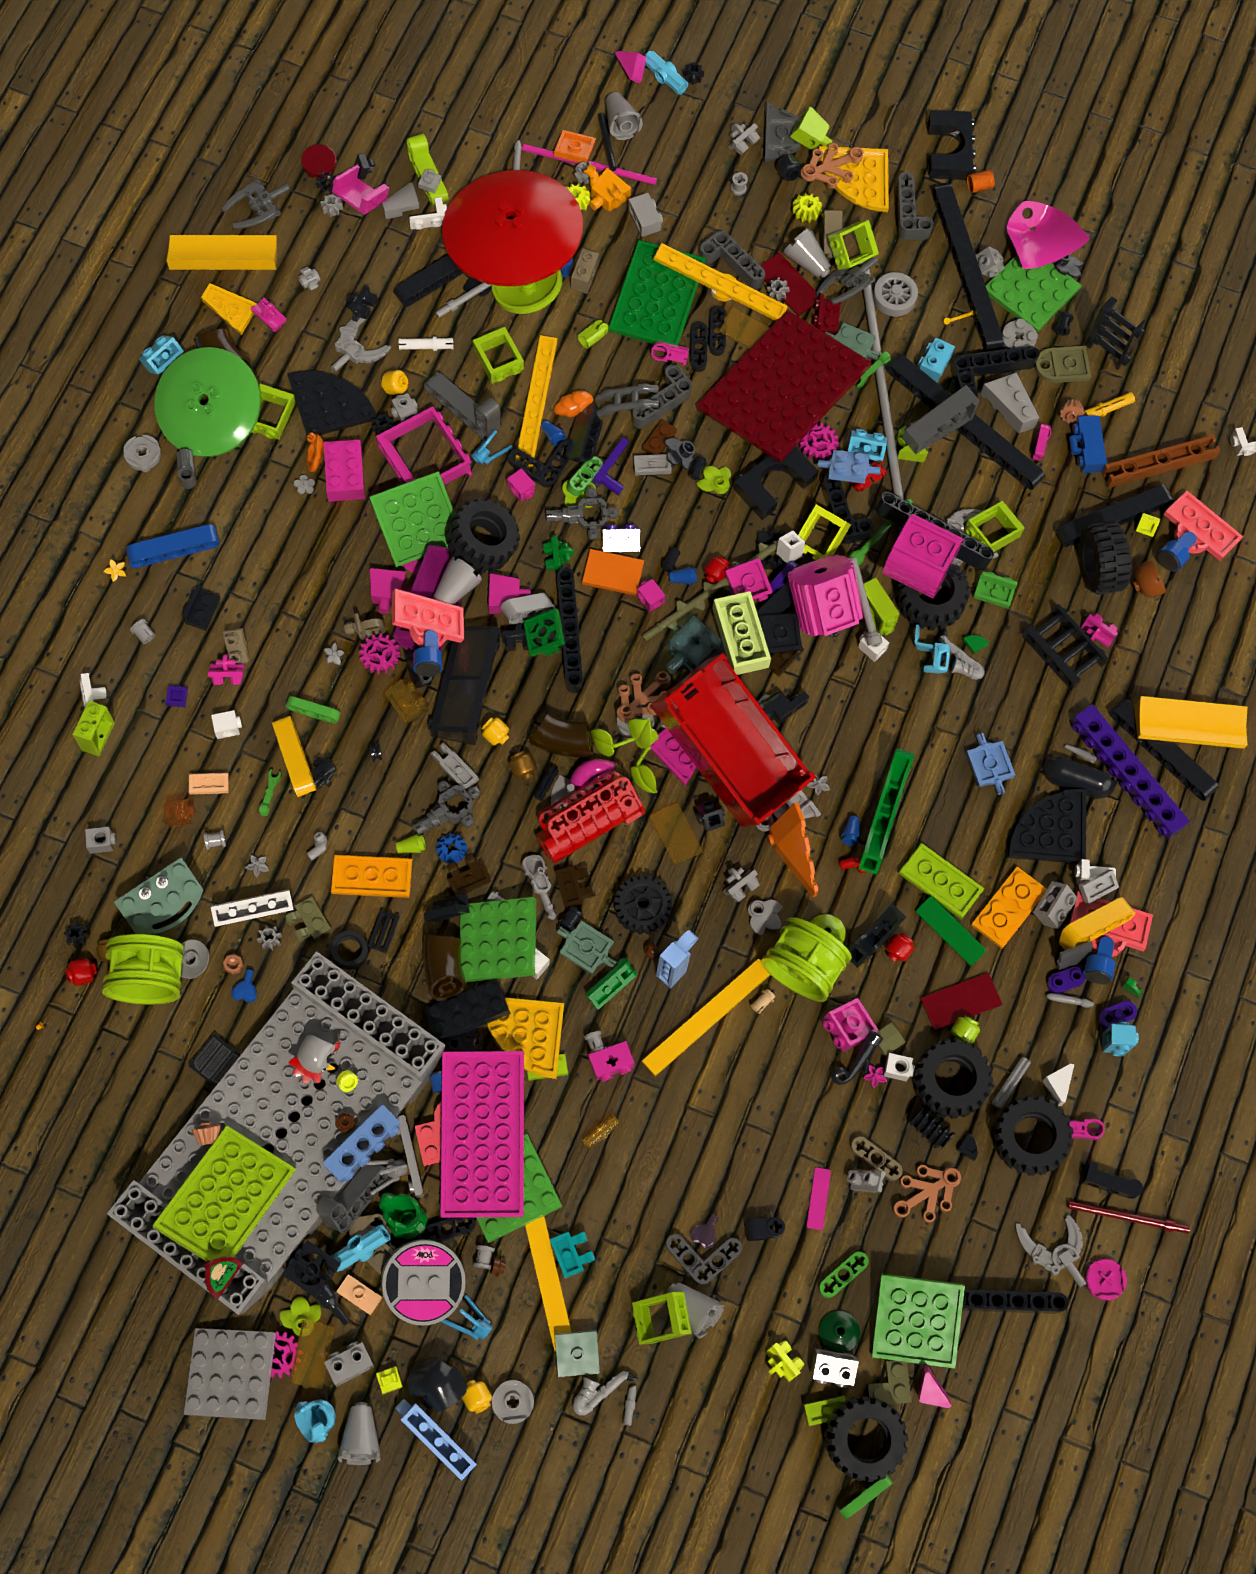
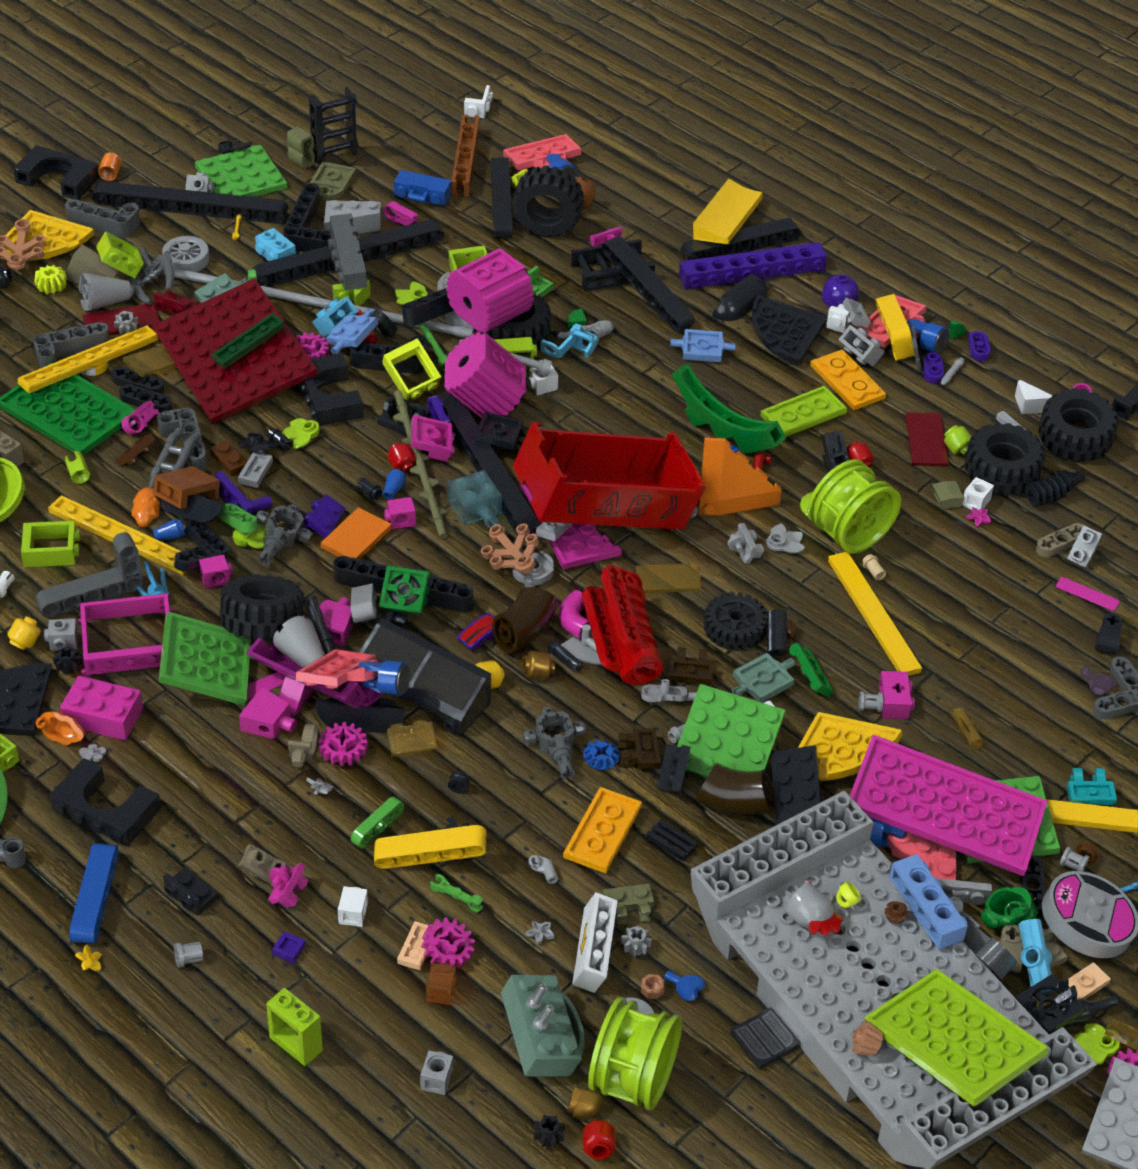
camera: 65 degrees left, 25 degrees down
white tile [79,673,106,709] -> none
light grey bush [203,830,226,850] -> none
shield [203,1256,244,1299] -> none
black tyre [330,930,369,970] -> none
lime cone [396,834,426,854] -> none
light grey hinge [430,743,479,791] -> none
green hips [543,536,575,571] -> none
black bush [558,906,584,932] -> none
lime plant [591,718,658,793] -> none
light blue hinge [656,930,698,989] -> none
black brick [696,800,725,832] -> none
yellowish green brick [712,591,771,675] -> none
white brick [776,531,805,564] -> none
dark pink plate [822,998,879,1052] -> none
black plant [832,1030,884,1085] -> none
nougat plant [893,1165,961,1223] -> none
green slope [915,896,987,967] -> none
light grey plate [1002,319,1038,349] -> none
dark pink piece [1007,201,1090,269] -> none
black bush [1054,312,1074,336] -> none
nougat piece [1060,399,1085,424] -> none
light grey helmet [1064,744,1097,763] -> none
yellow pin [1084,392,1135,417] -> none
medium azure brick [1102,1022,1139,1056] -> none
none -> black arch [50,758,161,847]
none -> reddish brown plate [115,433,156,466]
none -> dark orange panel [153,466,220,509]
none -> dark green plate [211,313,286,369]
none -> olive brick [287,126,315,169]
none -> black pin [303,596,335,655]
none -> black beam [370,309,398,338]
none -> lime plate [395,281,428,305]
none -> dark pink gear [421,917,475,970]
none -> slope [456,613,494,653]
none -> black beam [602,235,695,333]
none -> black axle [767,609,787,656]
none -> dark purple cylinder [822,274,859,307]

